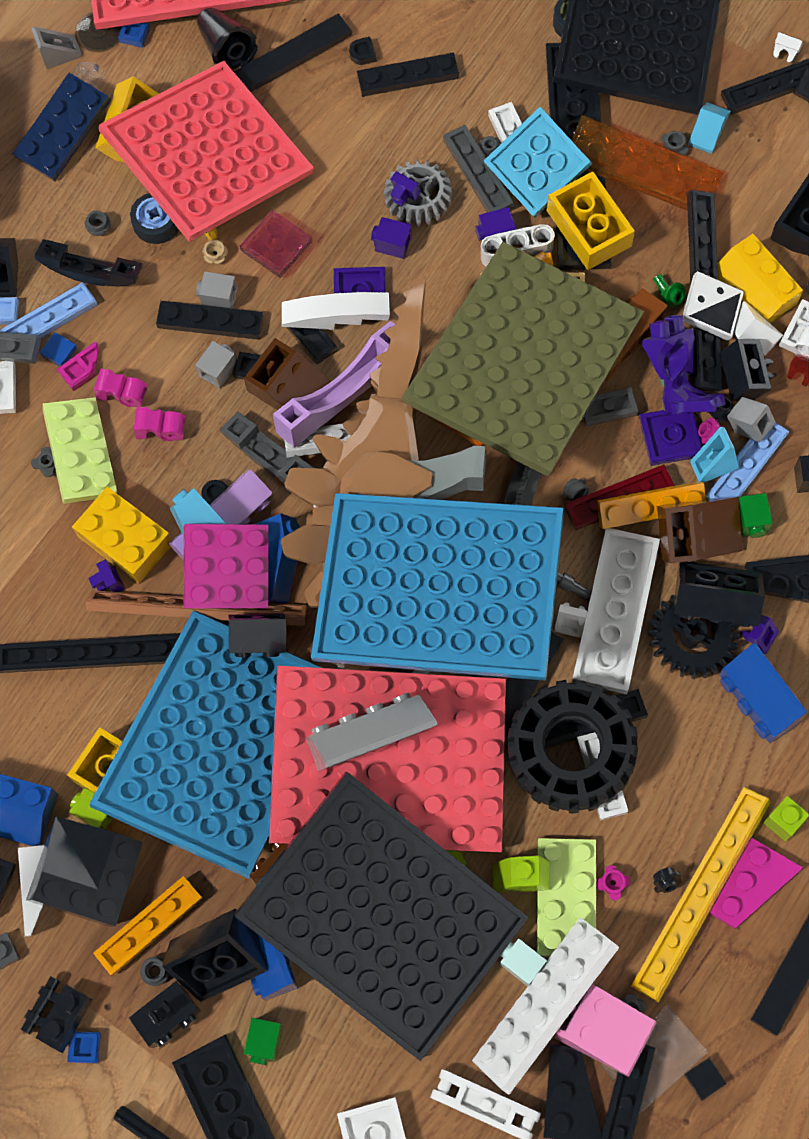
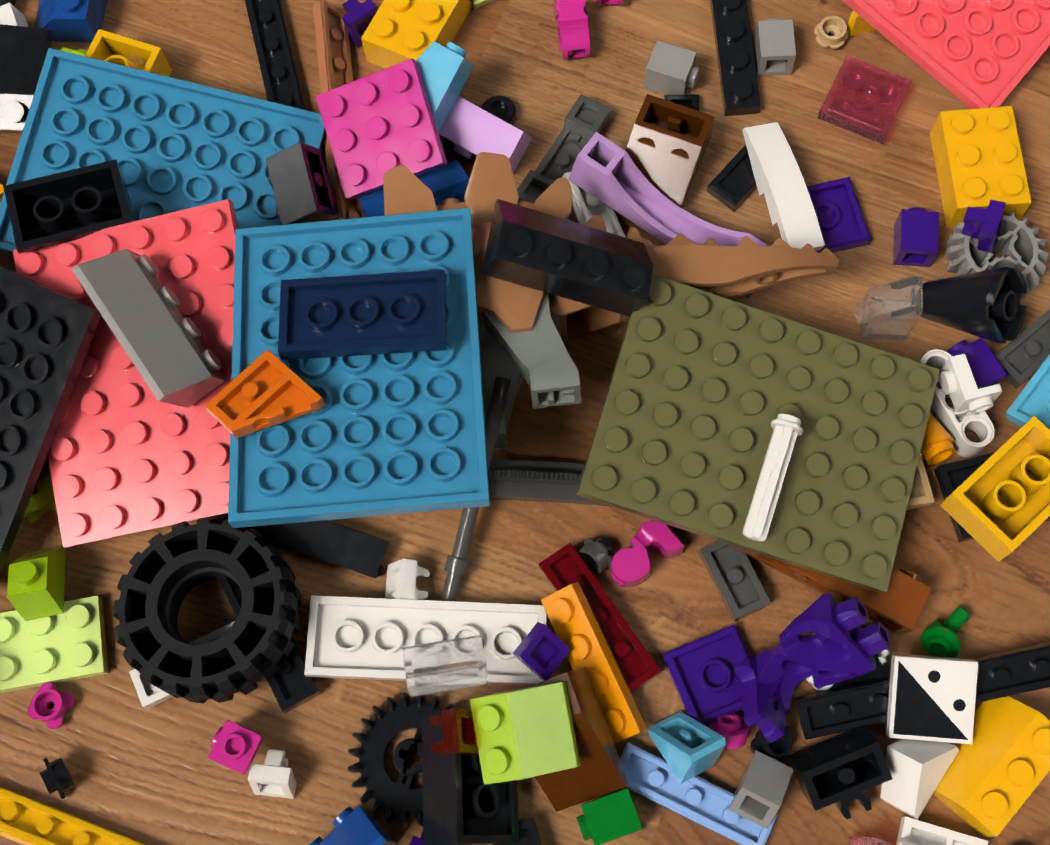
camera: 80 degrees right, 0 degrees up
none -> black slope [3,159,134,254]
none -> orange wing [204,349,325,438]
none -> dark pink bracket [208,720,263,774]
none -> white tile [248,749,297,799]
none -> dark blue plate [278,270,447,360]
none -> clear slope [402,635,488,697]
none -> clear red tile [430,708,478,755]
none -> lime slope [469,681,581,785]
none -> black slope [481,199,653,317]
none -> dark purple tile [513,622,571,681]
none -> dark pink leg [611,520,684,588]
none -> white axle [742,414,803,542]
none -> clear slope [855,276,923,340]
none -> black cone [914,267,1027,343]
none -> yellow brick [930,106,1032,228]
none -> white bracket [939,353,1003,413]

